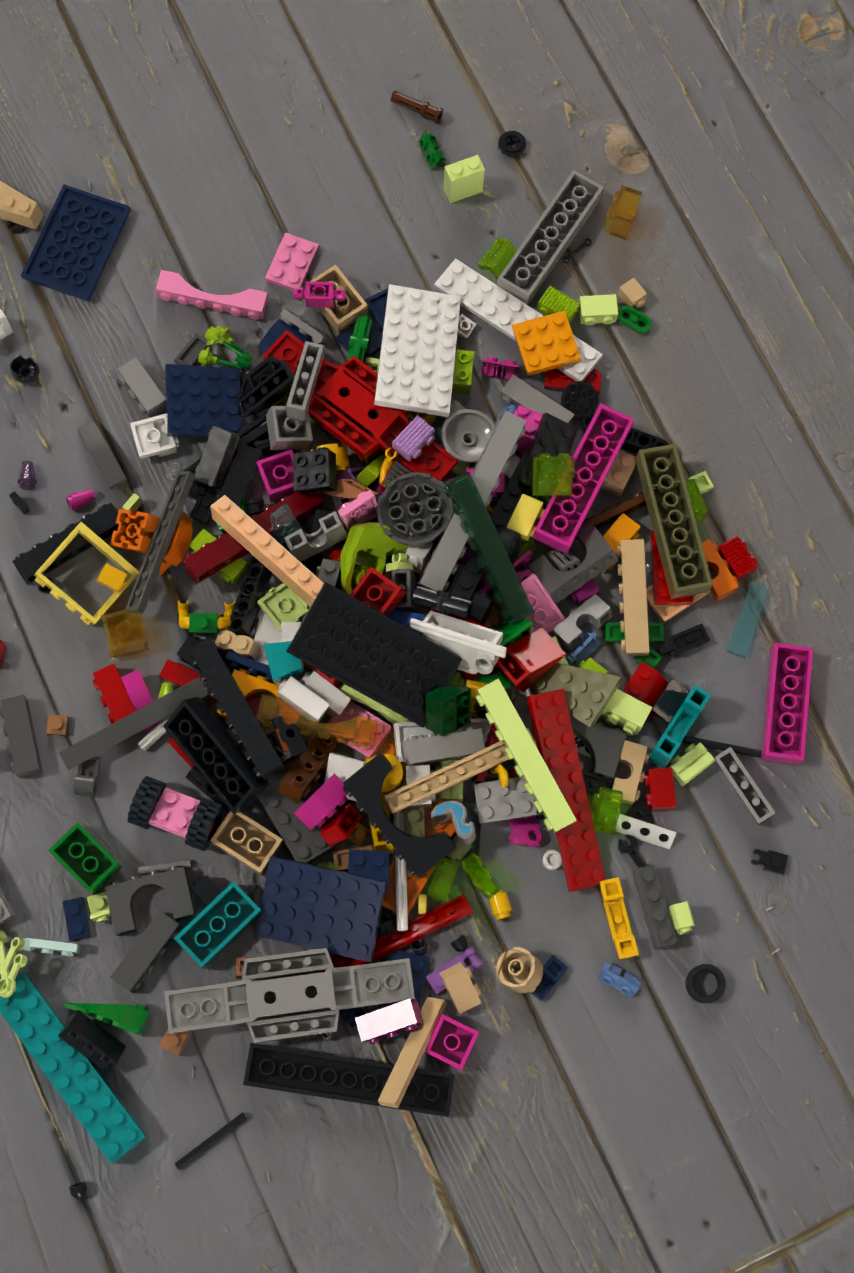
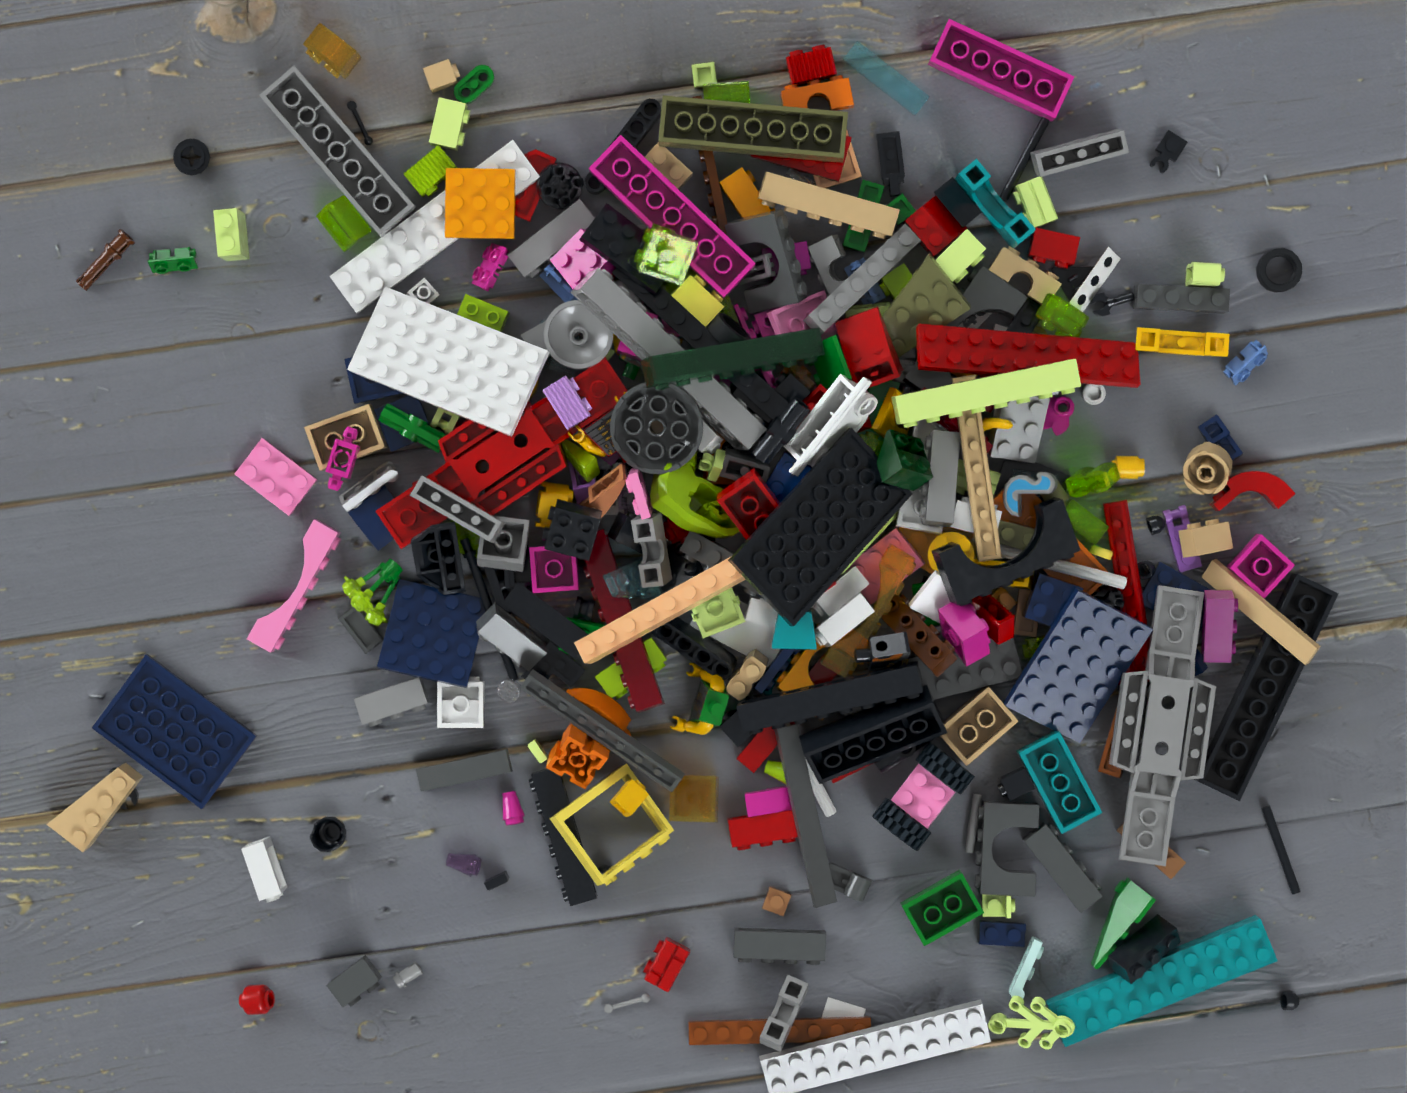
camera: 70 degrees left, 15 degrees up
none -> light grey arch [803,224,921,337]
none -> red arch [1210,471,1295,511]

